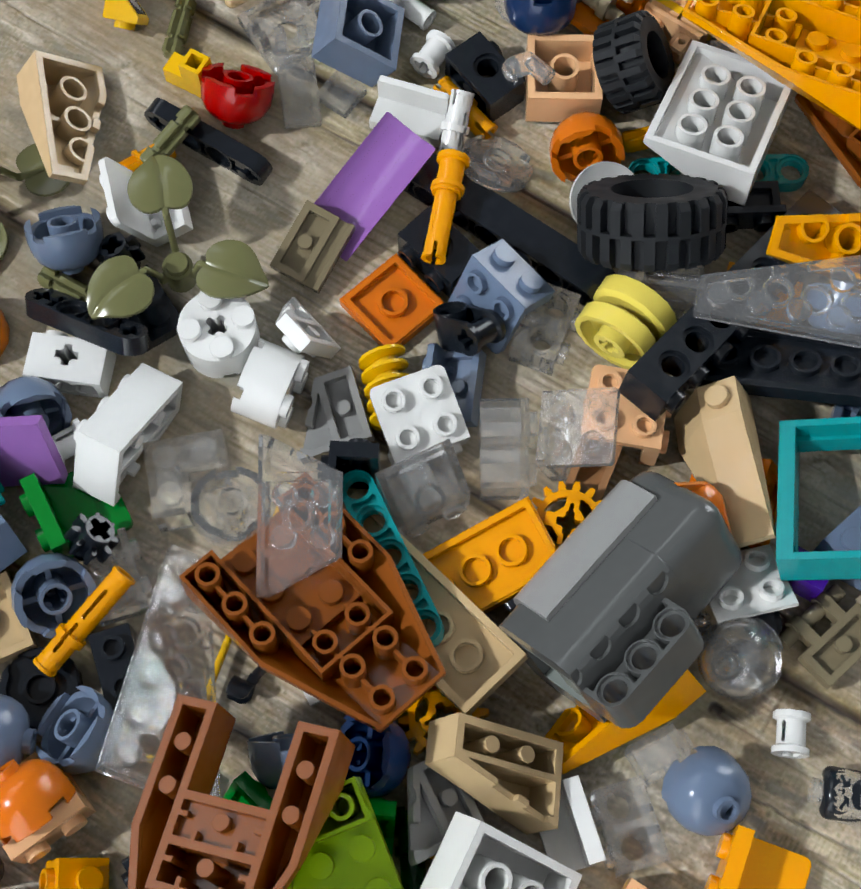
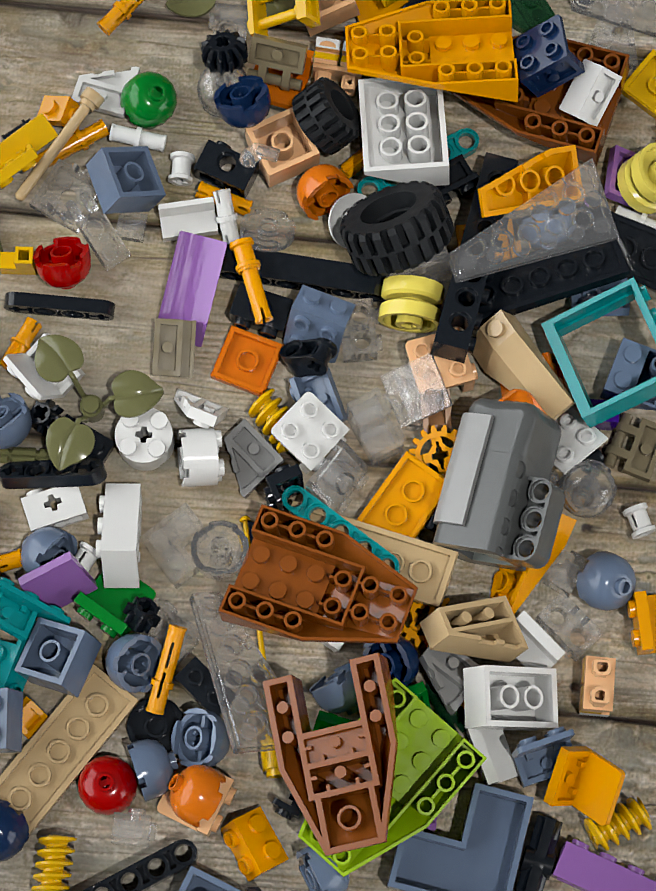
camera: 30 degrees left, 5 degrees up
olive axle [140,105,201,163] -> none
black hand [226,666,266,704] -> none
clear wing [256,434,343,598] -> none

